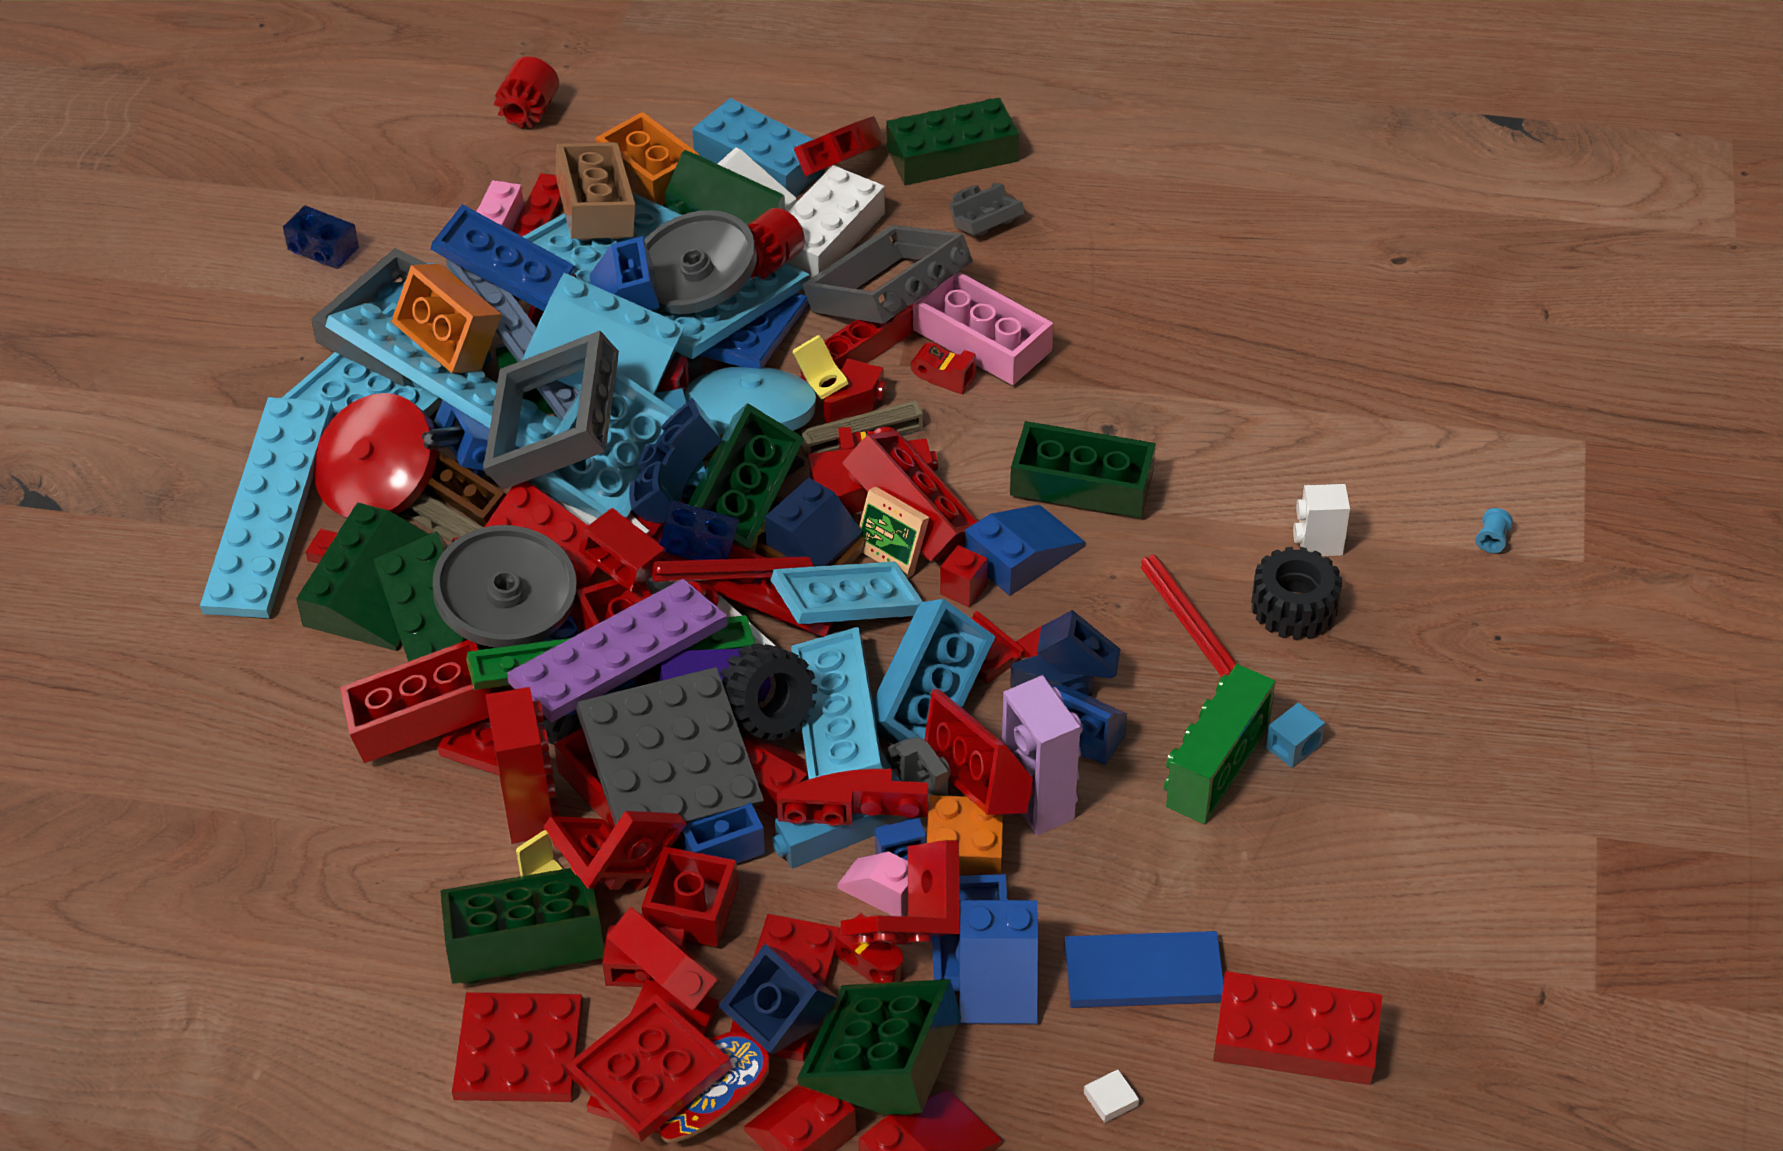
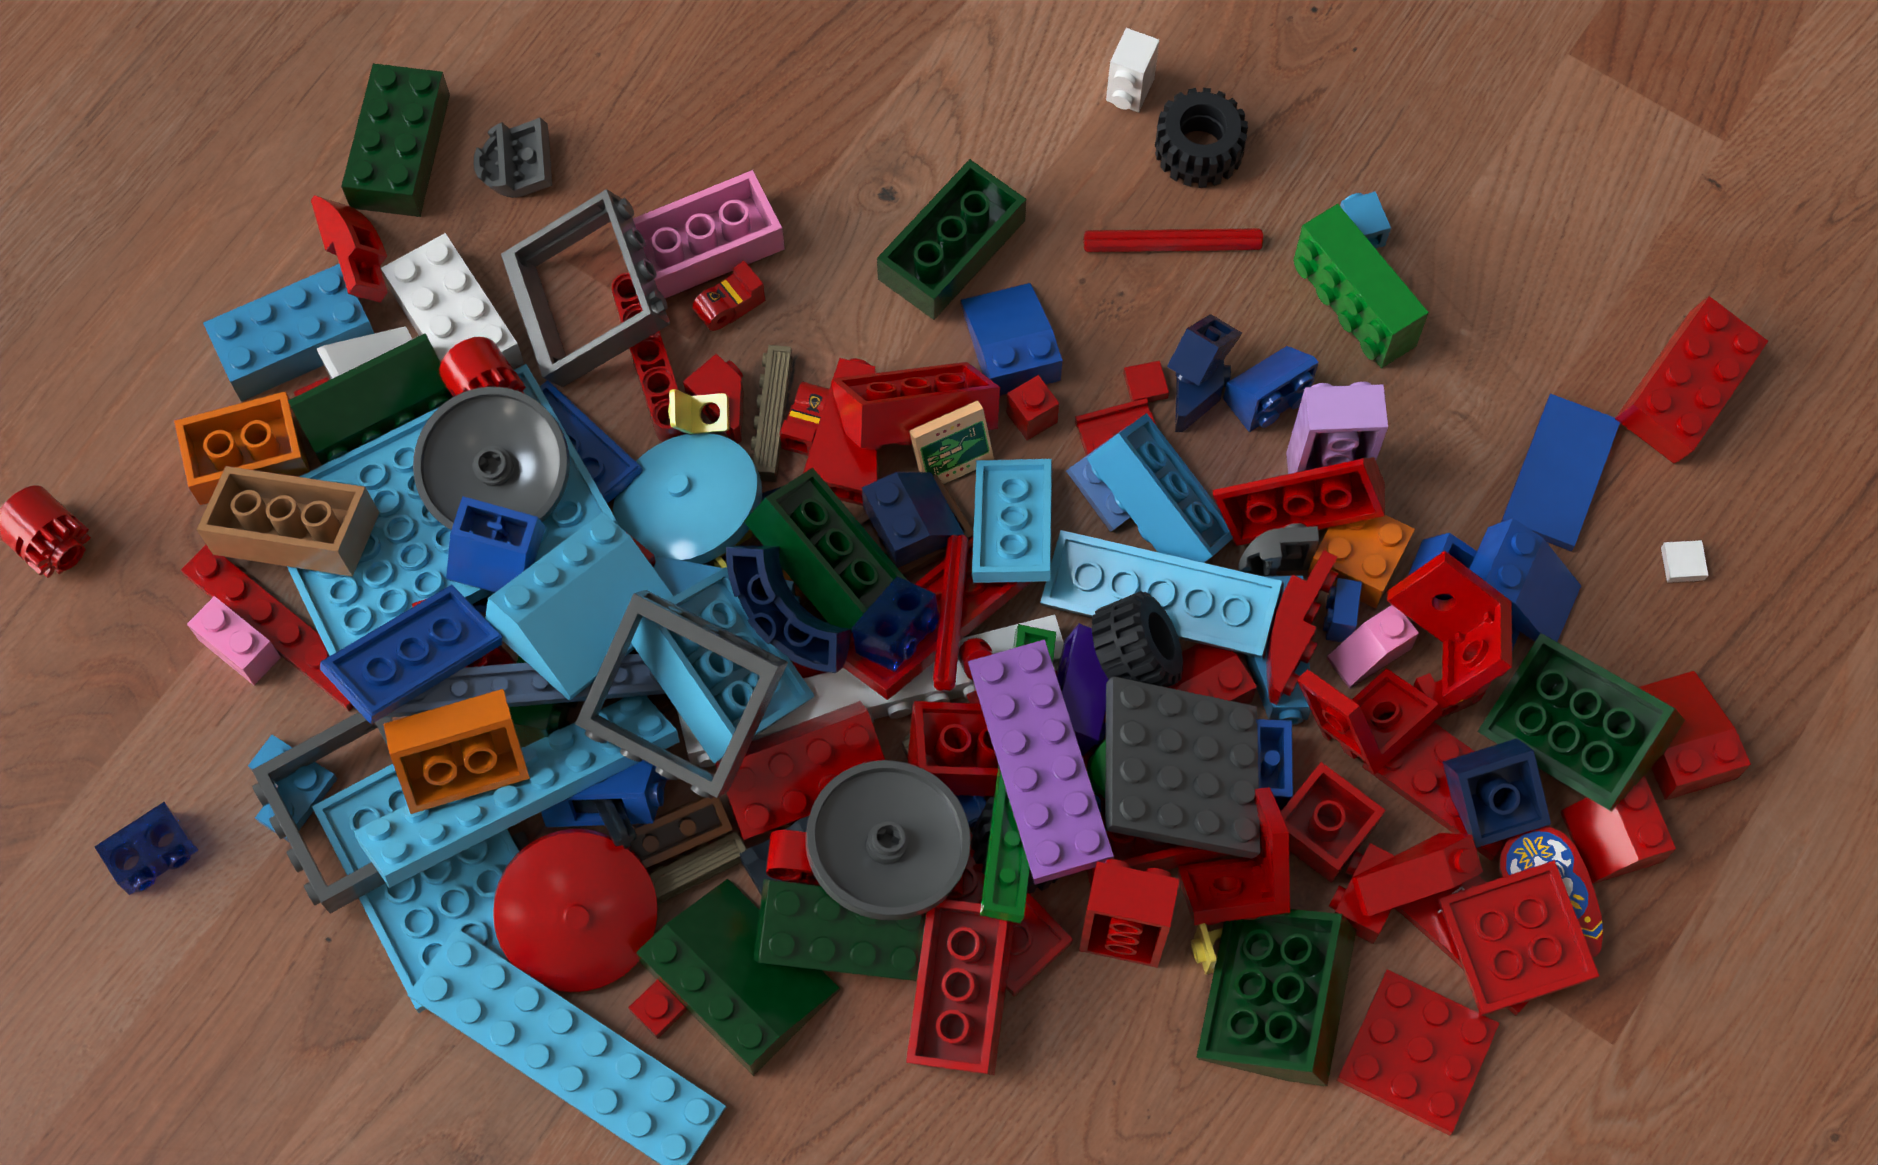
camera: 65 degrees left, 20 degrees up
red brick [578,508,665,592] -> none
none -> red bracket [1296,668,1443,774]

